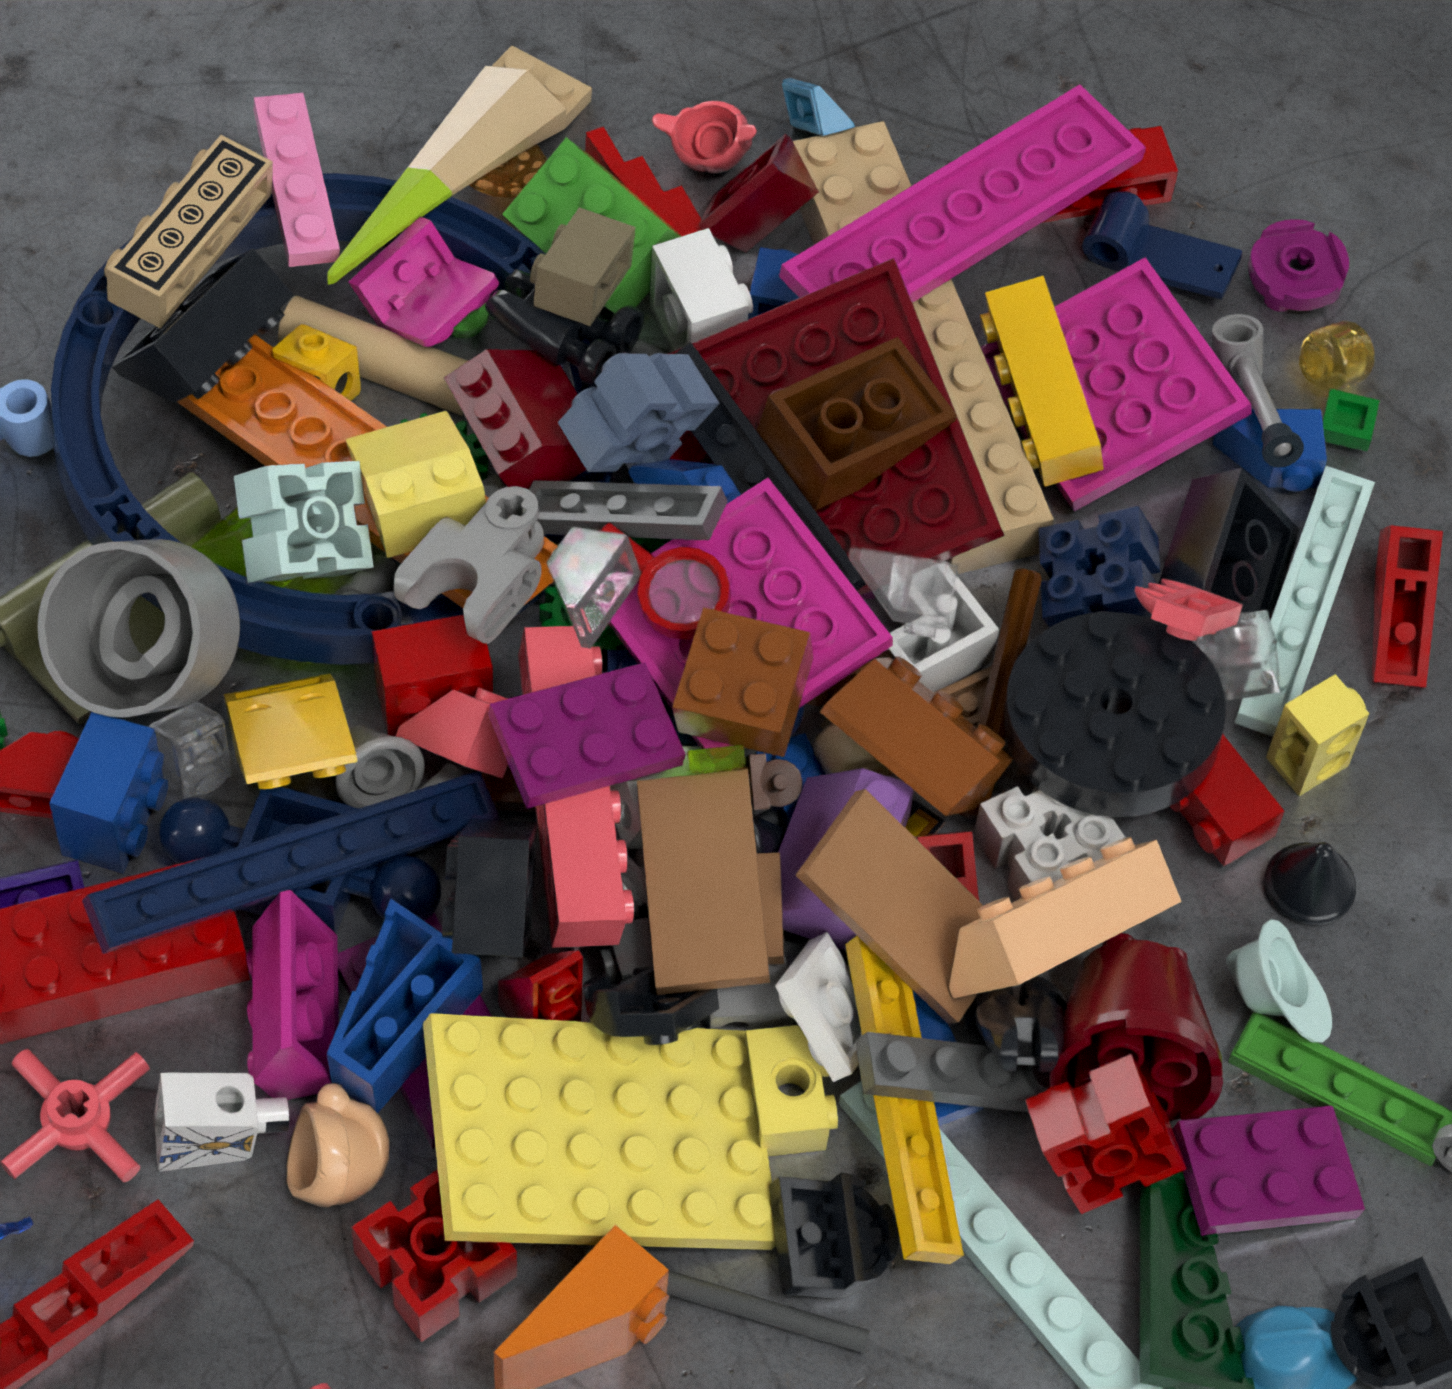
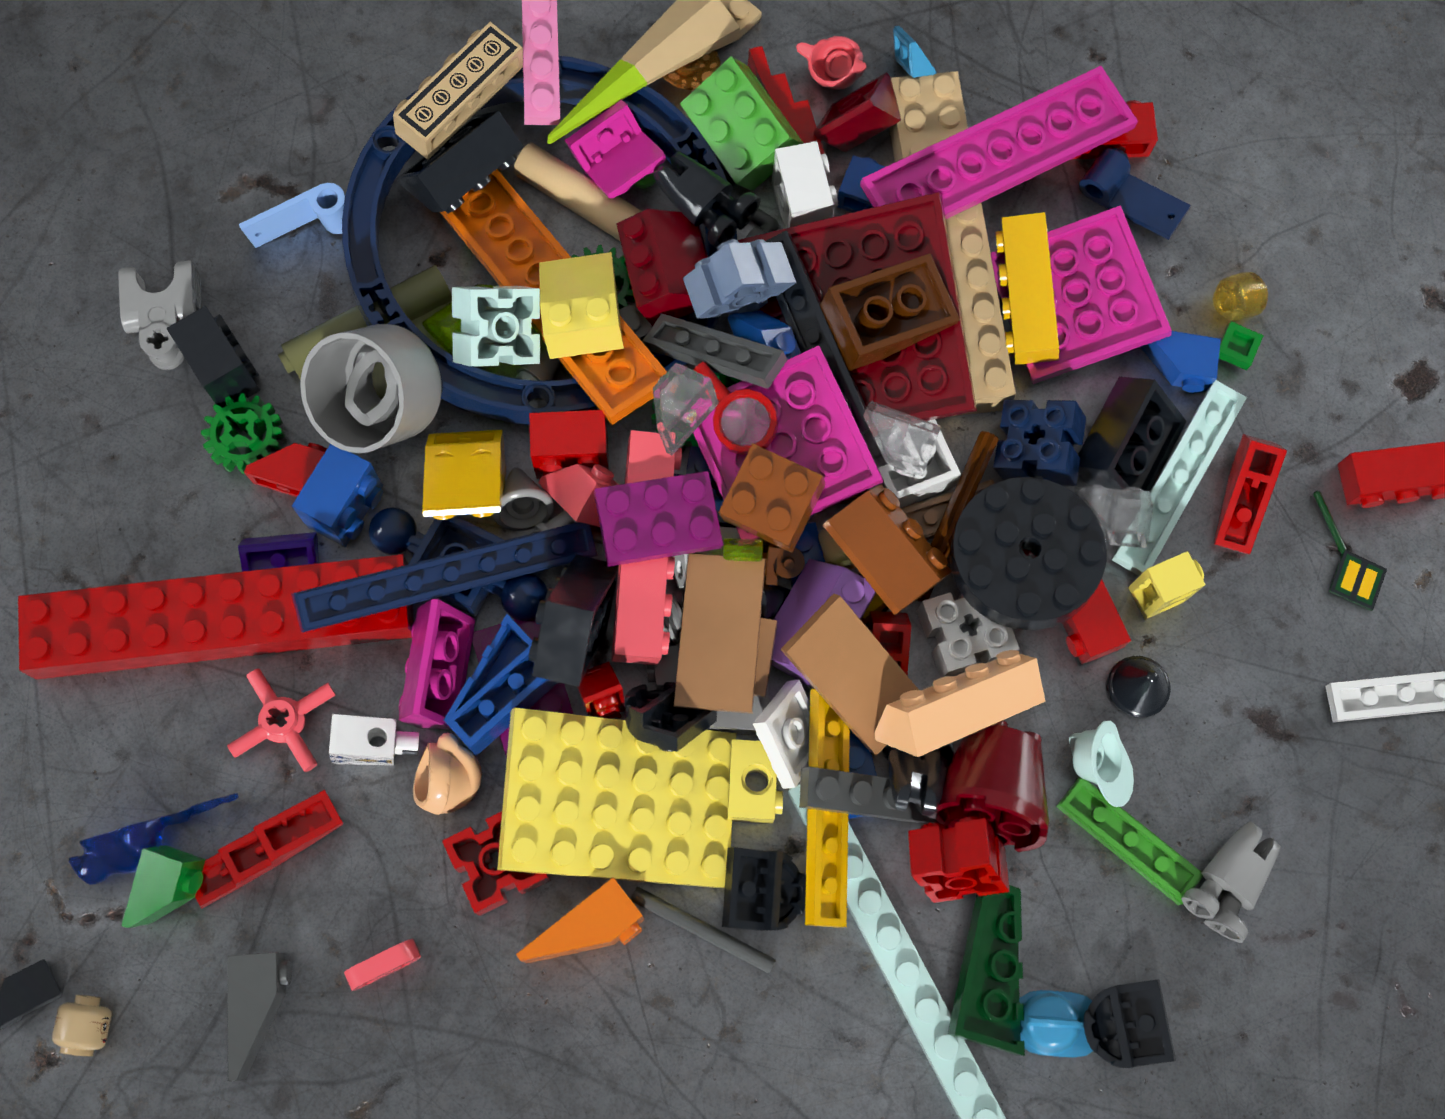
camera: 10 degrees right, 15 degrees up
clear slope [148,701,232,799] -> none
yellow bracket [272,324,361,401] -> none
light grey piece [394,486,544,644] -> none
dark tan brick [530,207,636,326] -> none
coral plate [1134,579,1243,641] -> none
magenta plate [1172,1106,1365,1236] -> none
light grey piece [1212,314,1304,468] -> none
magenta plate [1248,219,1349,312] -> none

